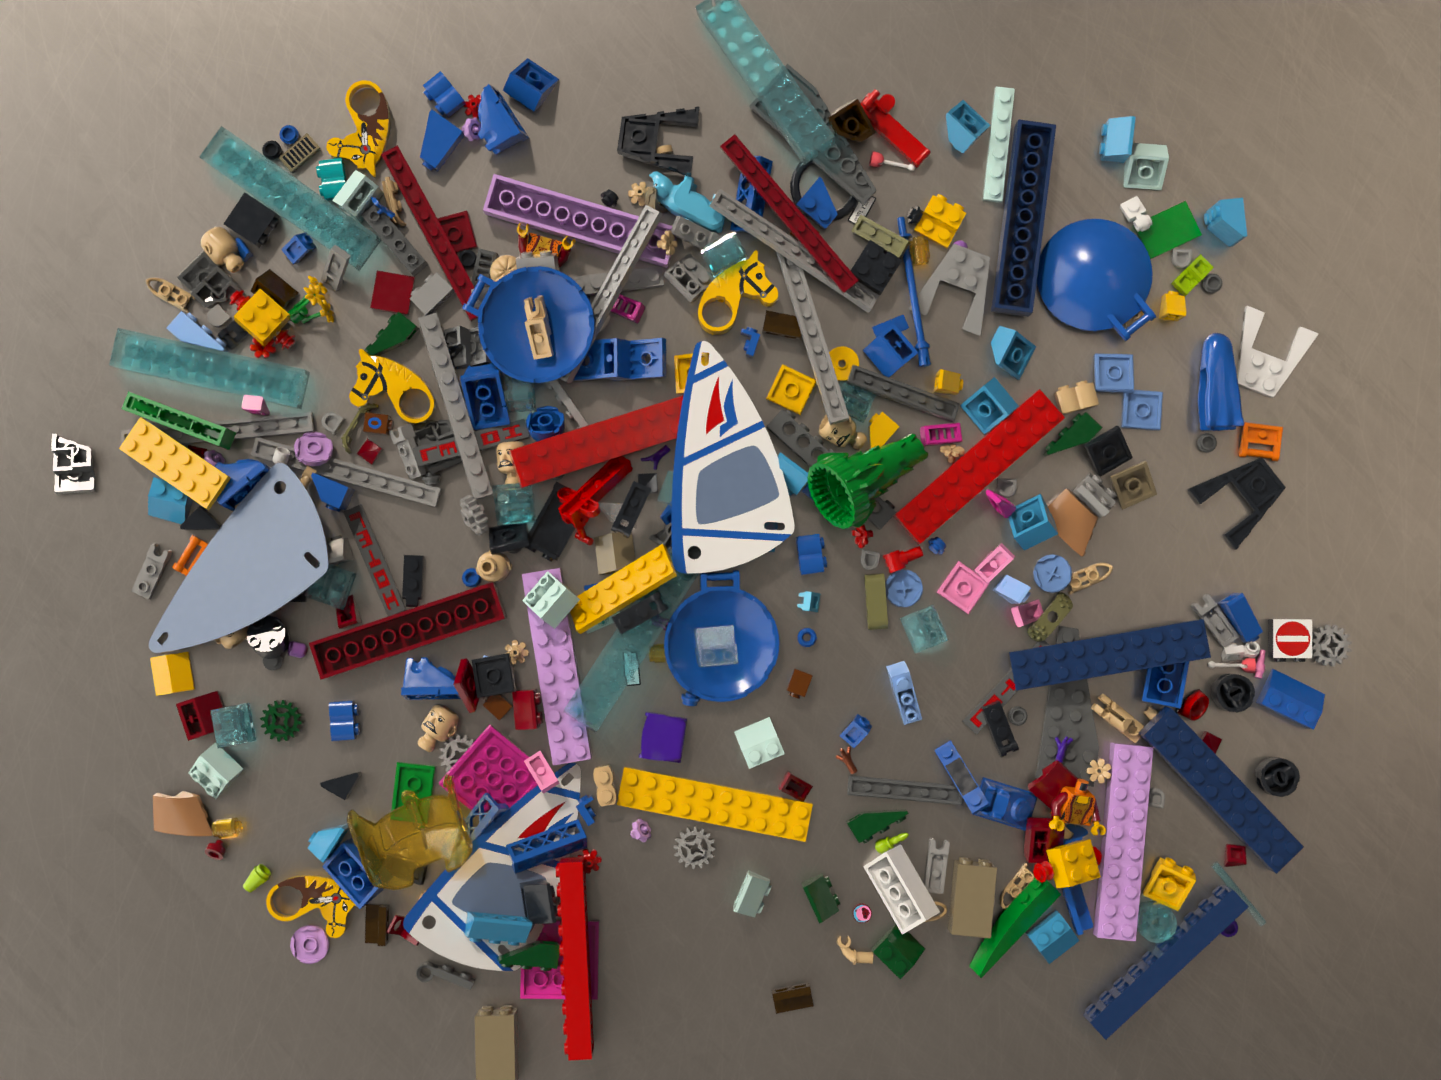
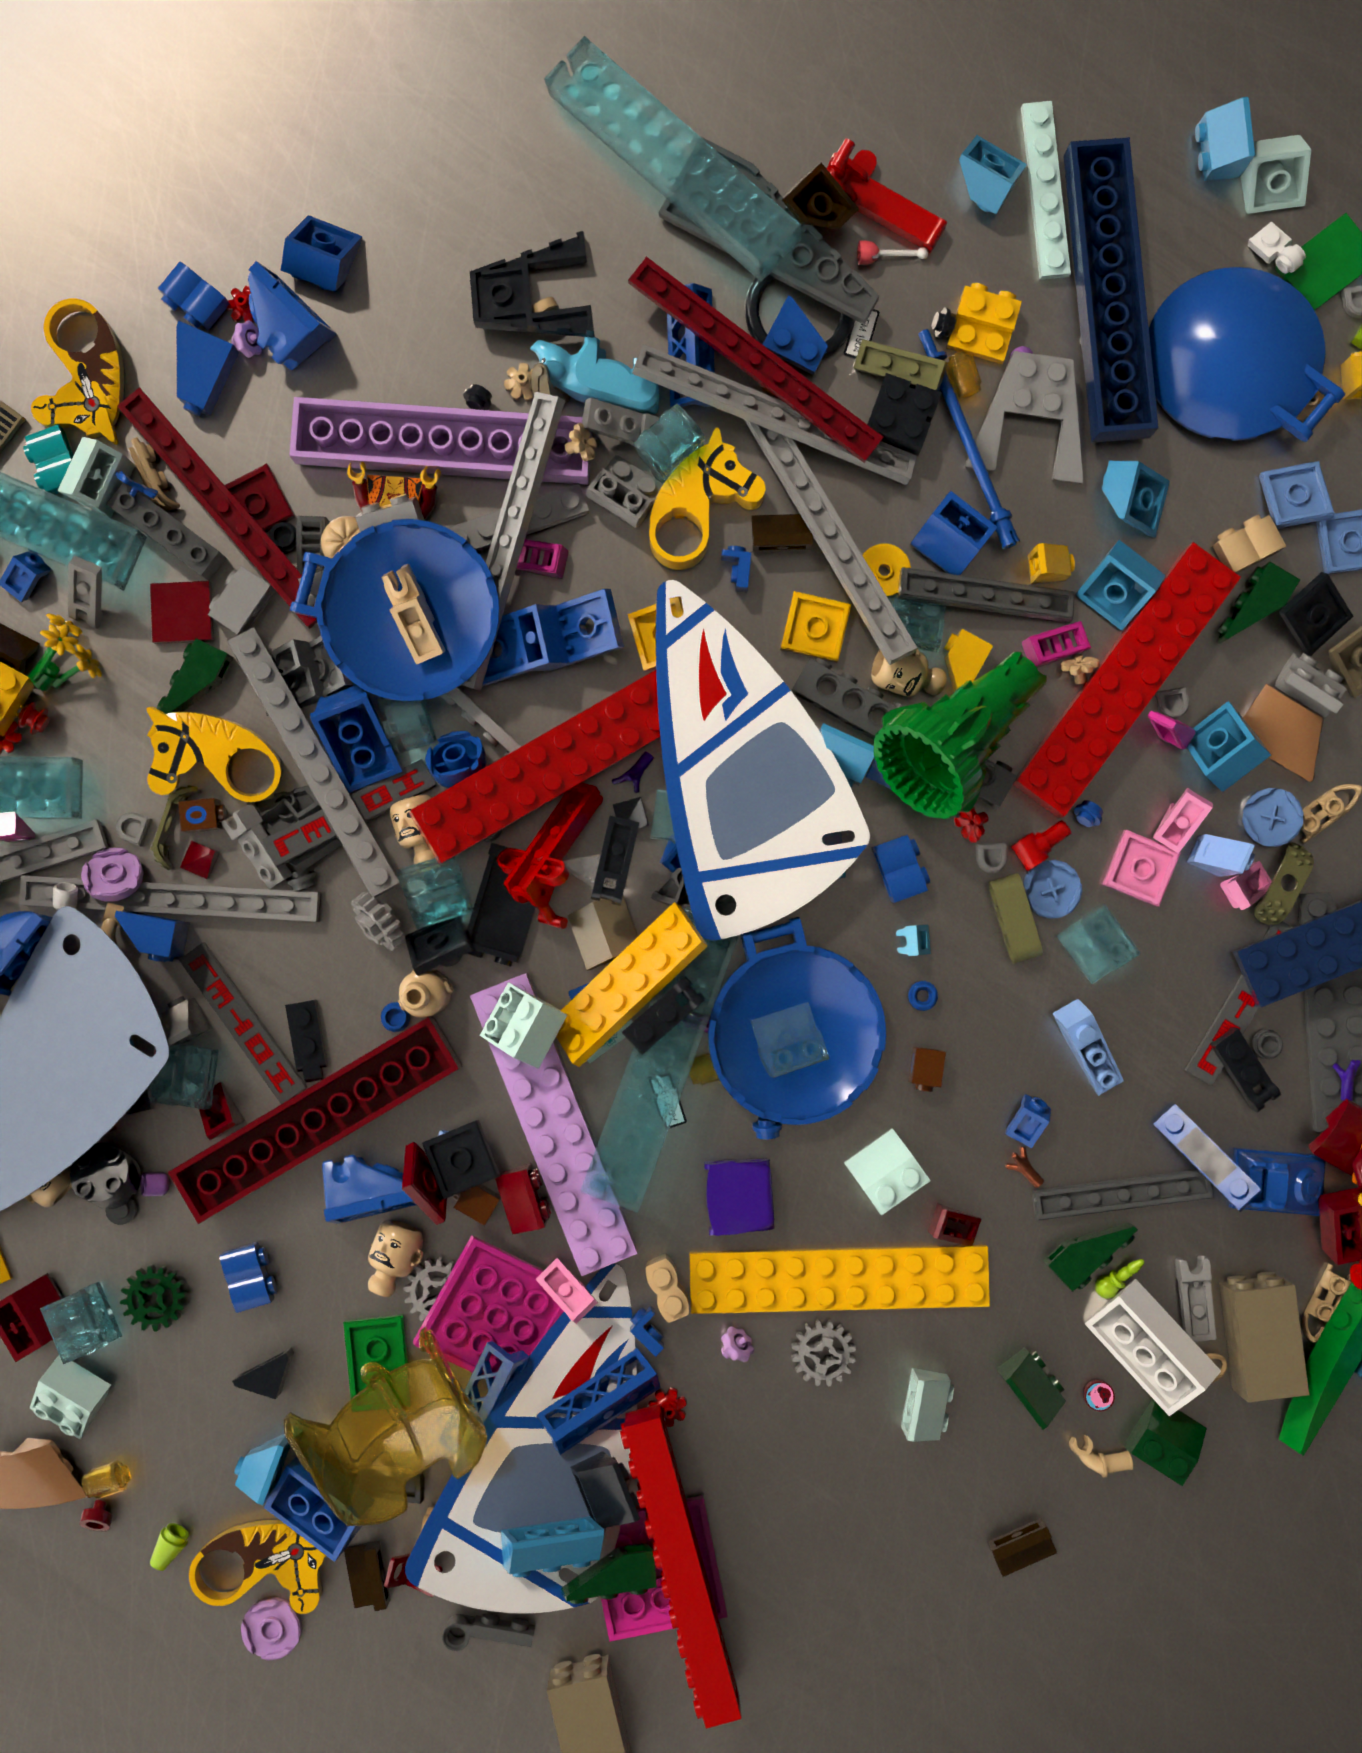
camera: 10 degrees left, 0 degrees up
tan plant [505,640,529,664] -> none
blue sticker [872,315,909,337] -> none

